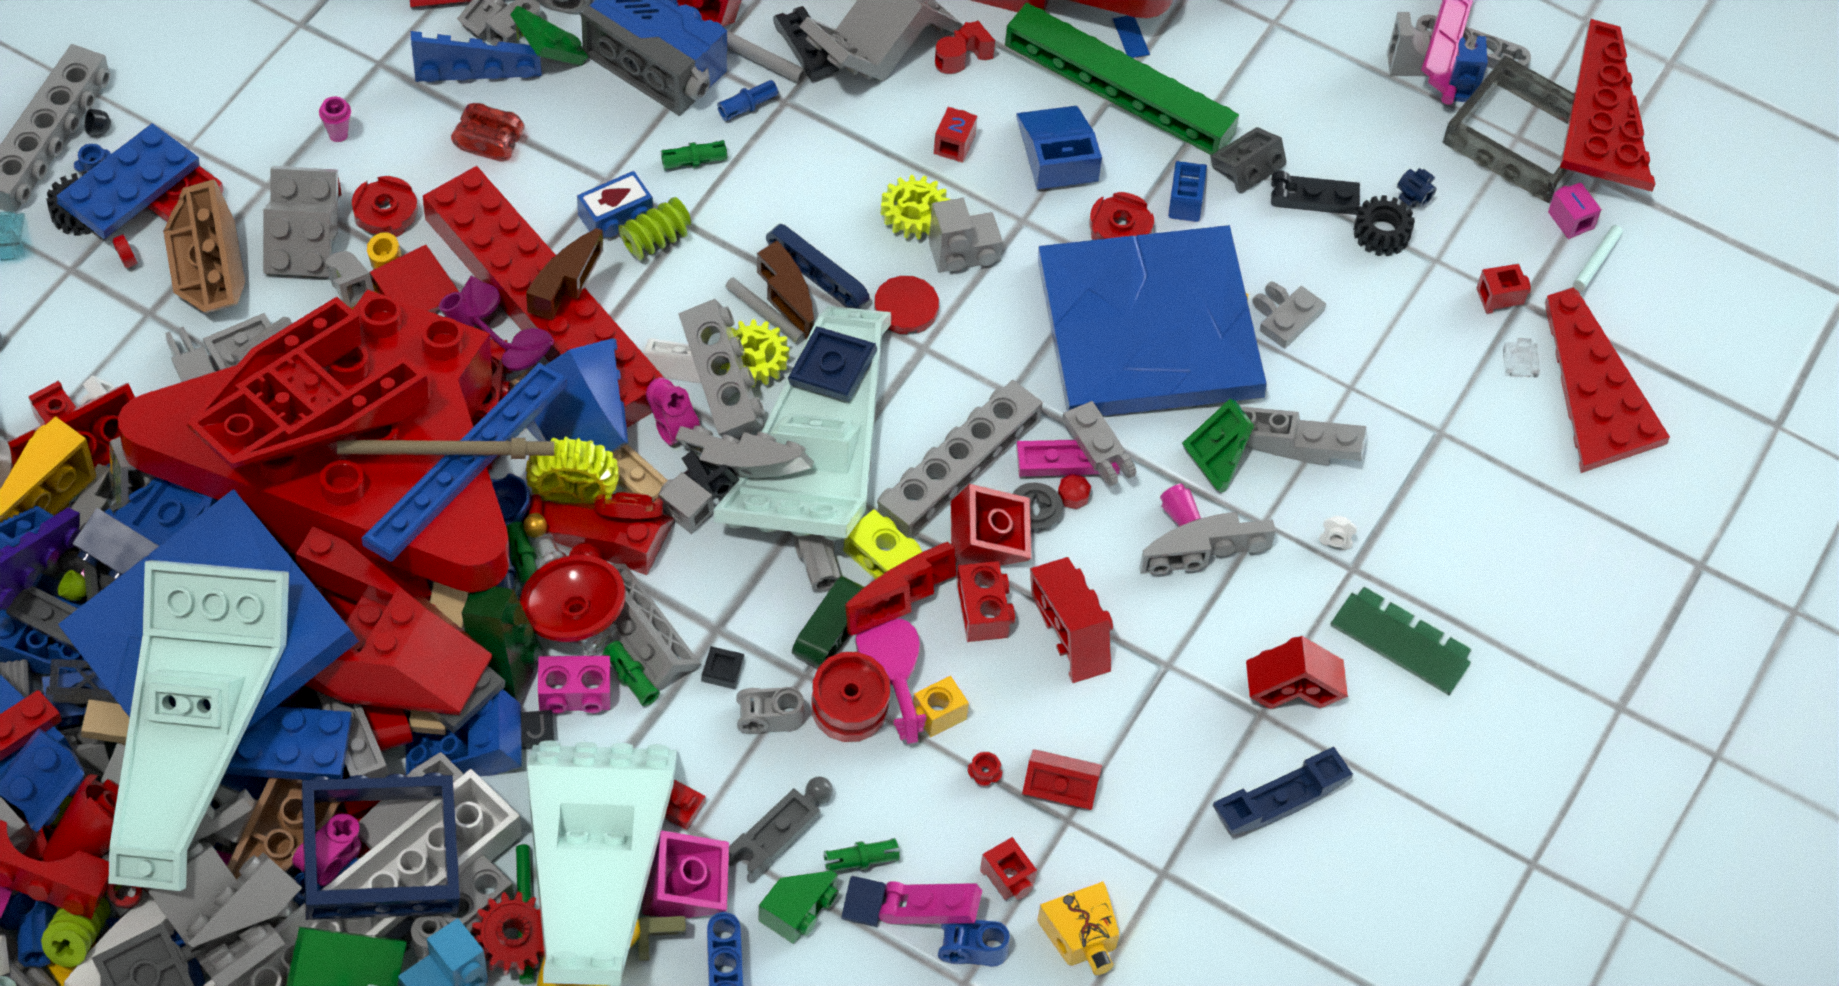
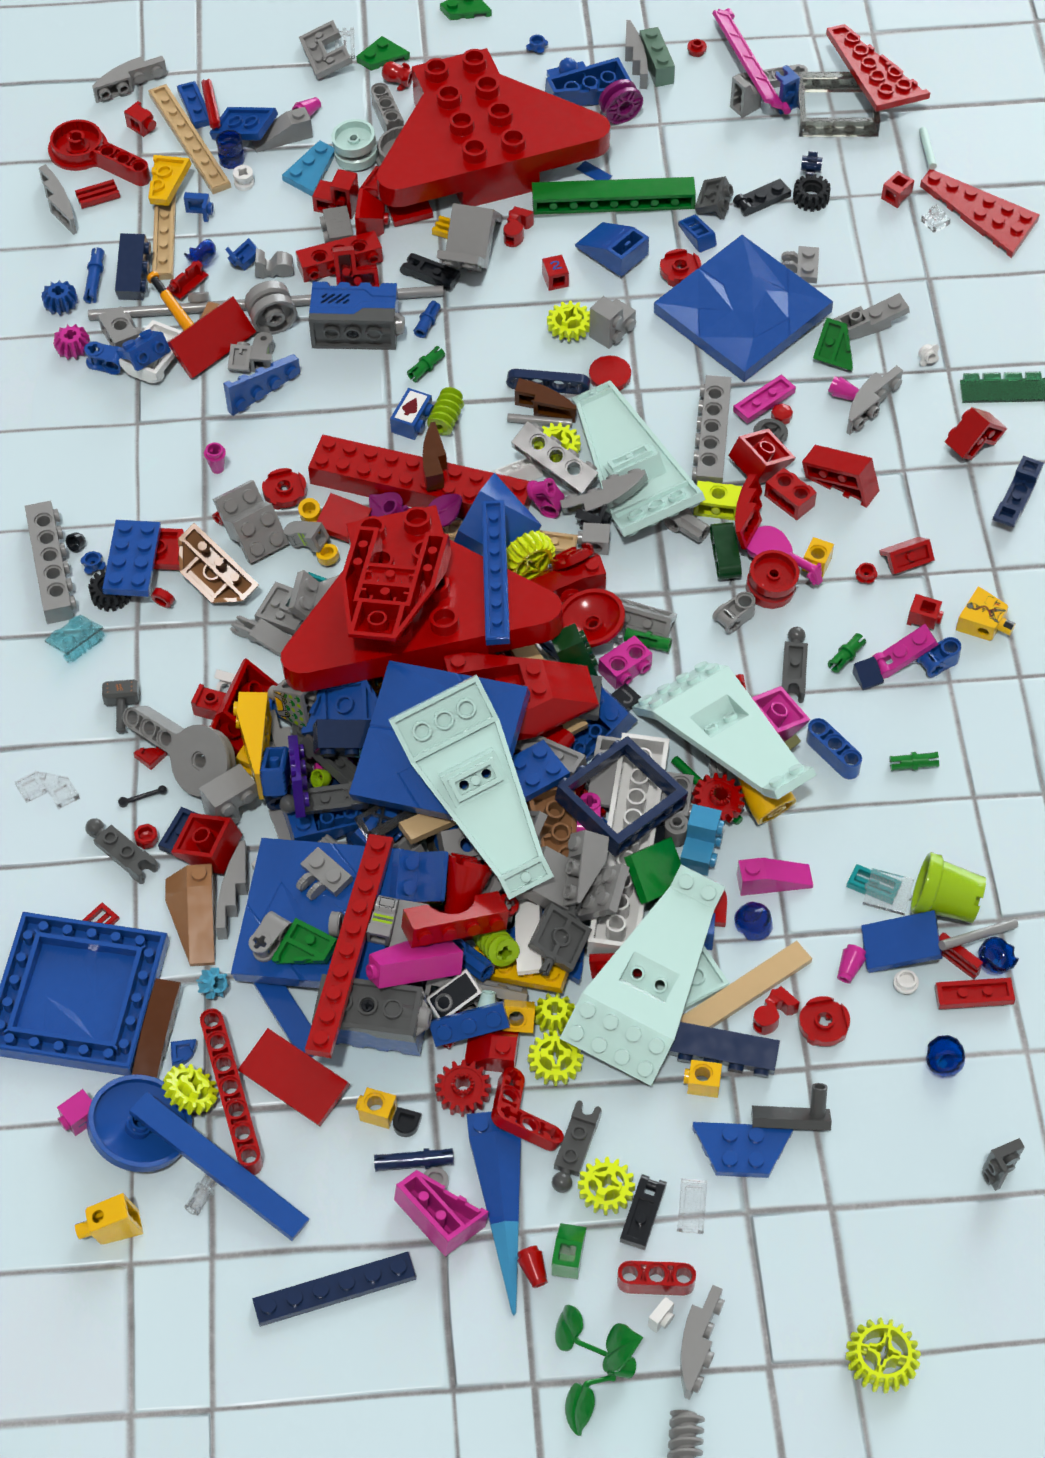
camera: 30 degrees left, 0 degrees up
dark tan bar [337,438,554,459] -> none
clear red brick [451,103,525,162] -> none
green wing [510,6,588,66] -> none
black tile [701,646,745,689] -> none
green slope [758,870,839,944] -> none
dark blue tile [788,326,877,402] -> none
light grey hinge [1062,401,1137,486] -> none
dark pink brick [1548,182,1602,239] -> none

